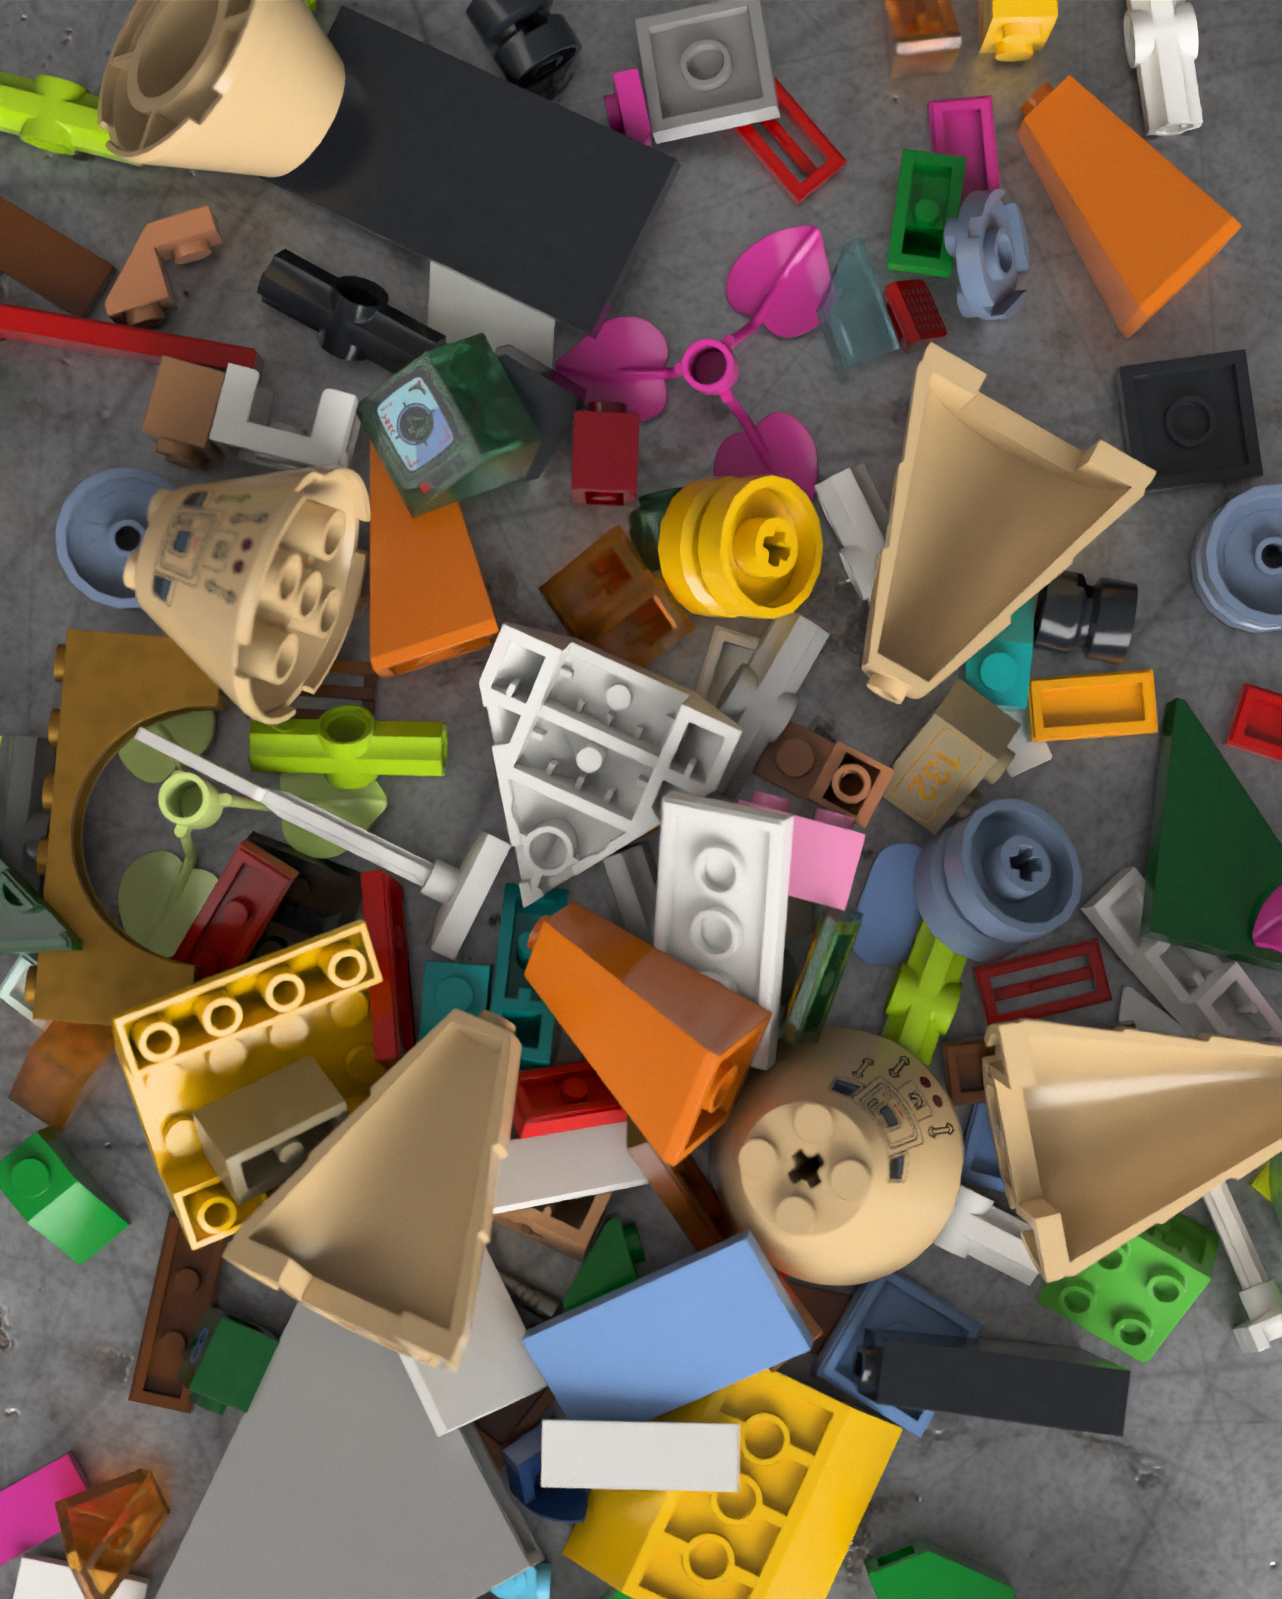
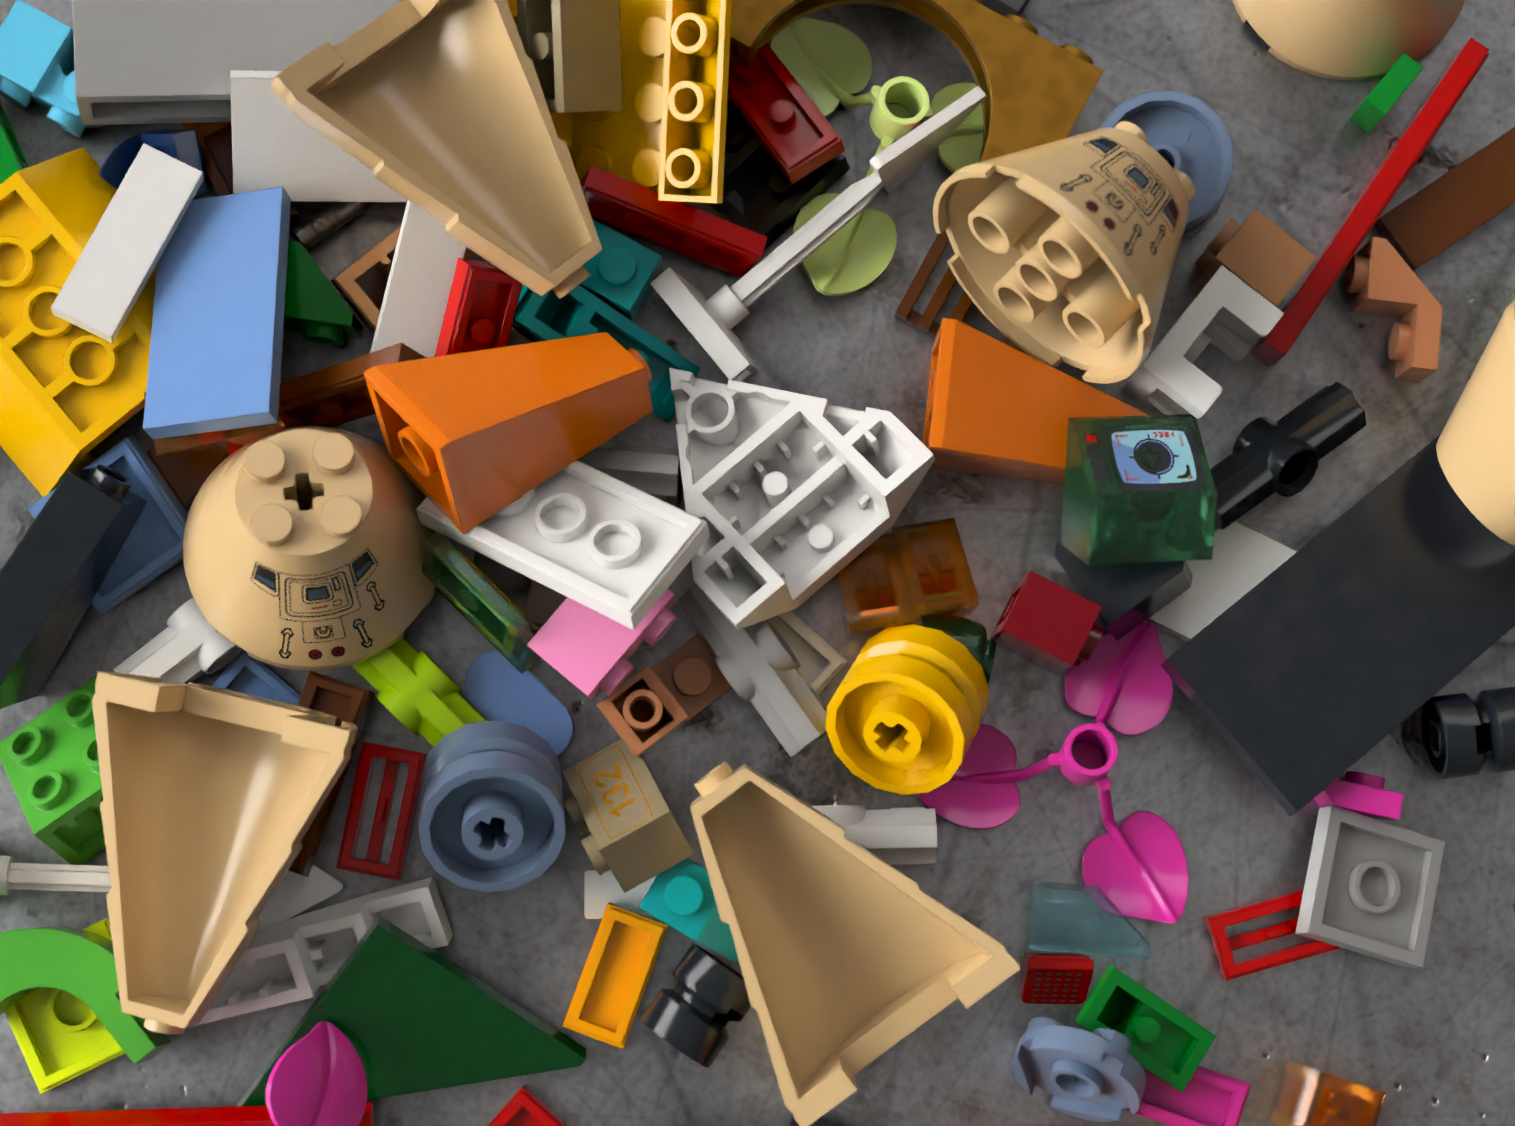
camera: 110 degrees right, 5 degrees down
lime piece [249,704,448,790] -> none

